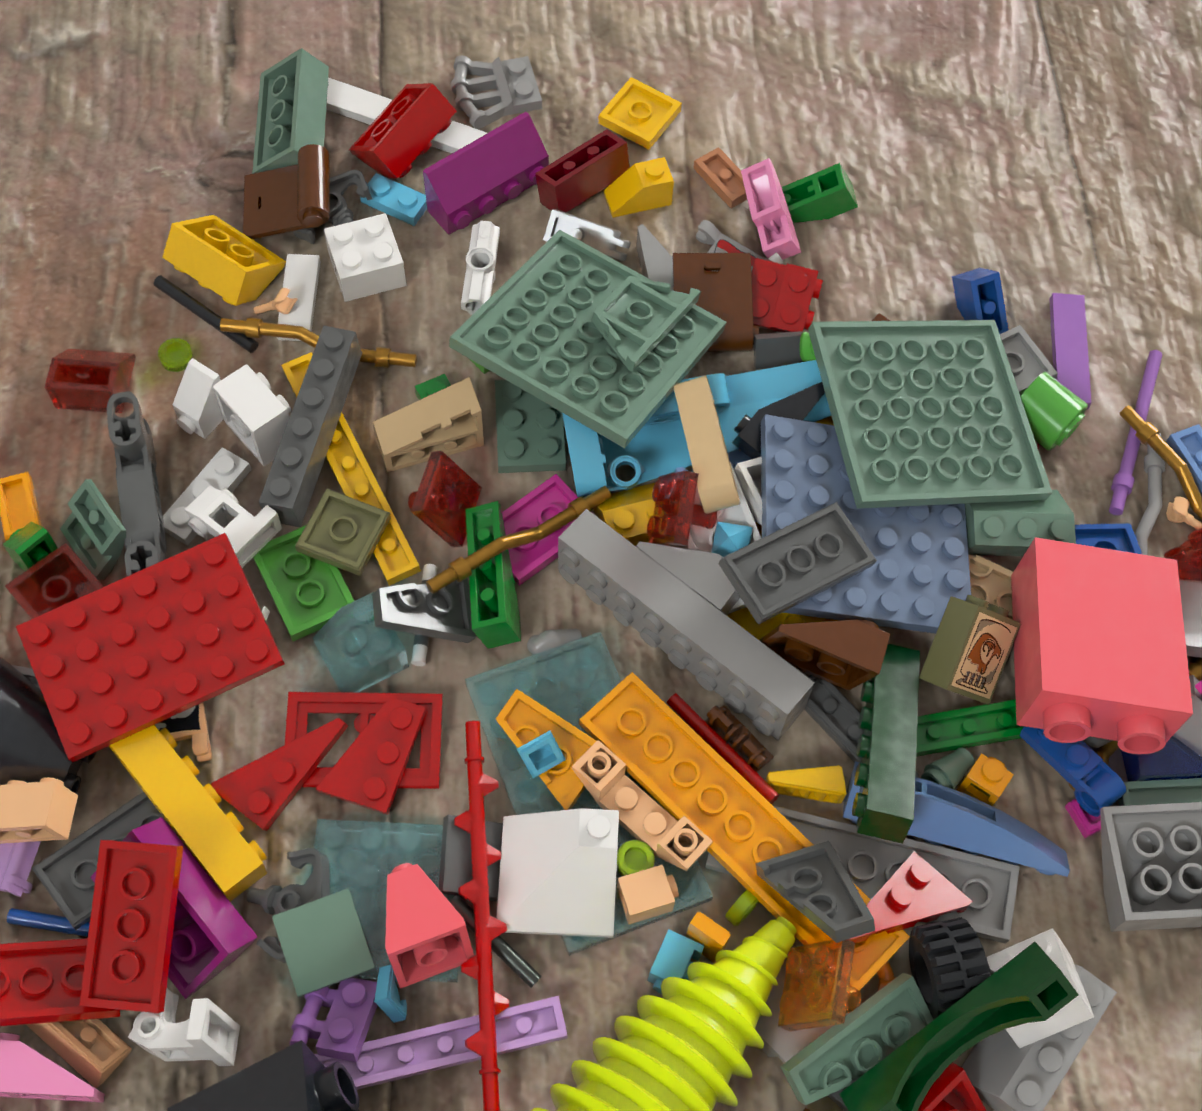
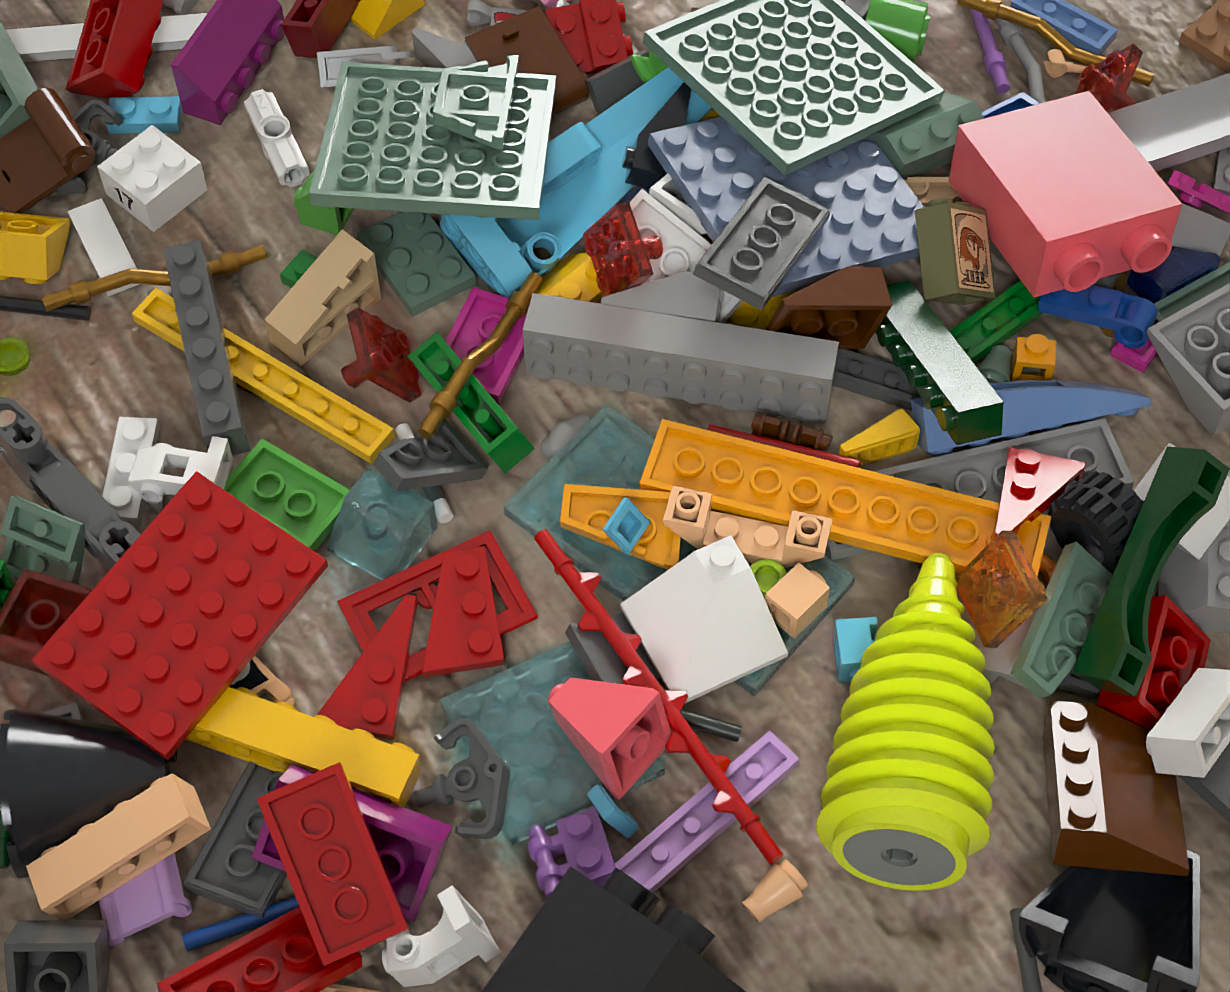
camera: 25 degrees left, 5 degrees down
white slope [172,358,224,439] -> none
white brick [213,364,291,466] -> none
light nougat hand [254,288,298,314] -> none
sand green slope [272,888,375,998] -> none
olive plate [295,488,391,576] -> none
tan beam [673,375,741,514] -> none
light orange tile [685,912,731,963] -> none
medium azure slope [711,522,753,557] -> none
lime tile [725,890,759,926] -> none
dark grey wing [755,841,875,943] -> none

